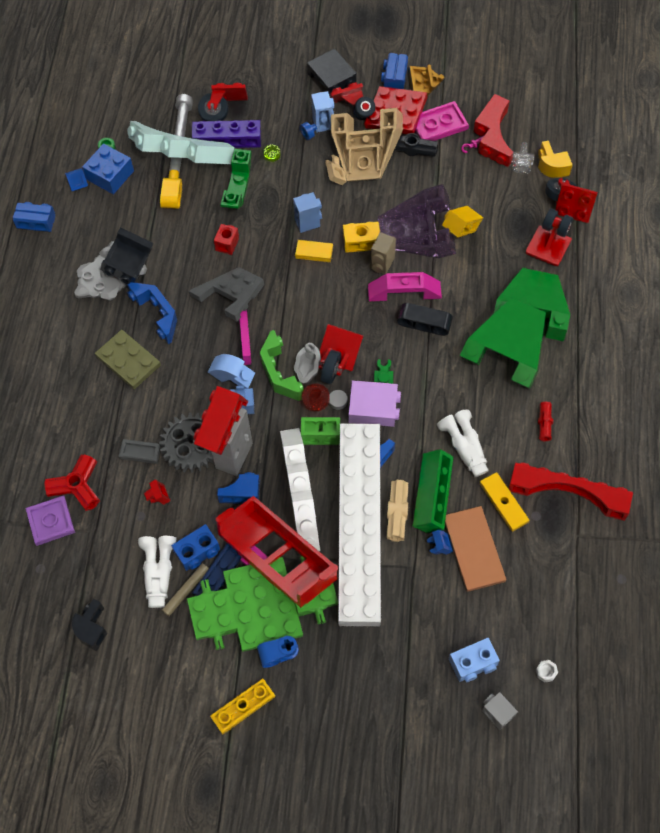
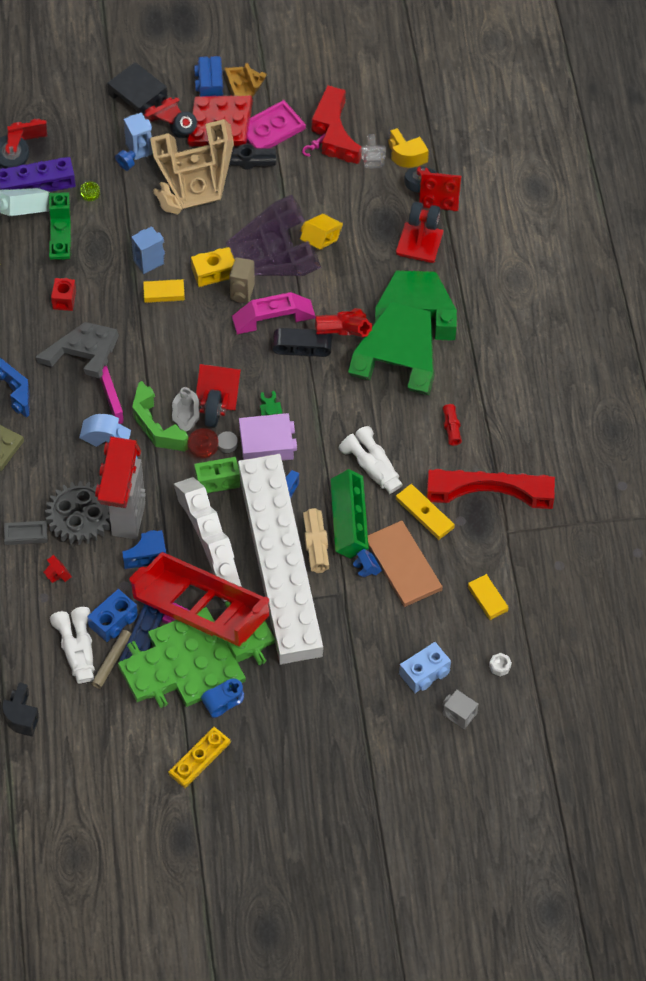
camera: 15 degrees left, 5 degrees down
none -> red piece [315,308,372,337]
none -> yellow tile [468,574,509,620]

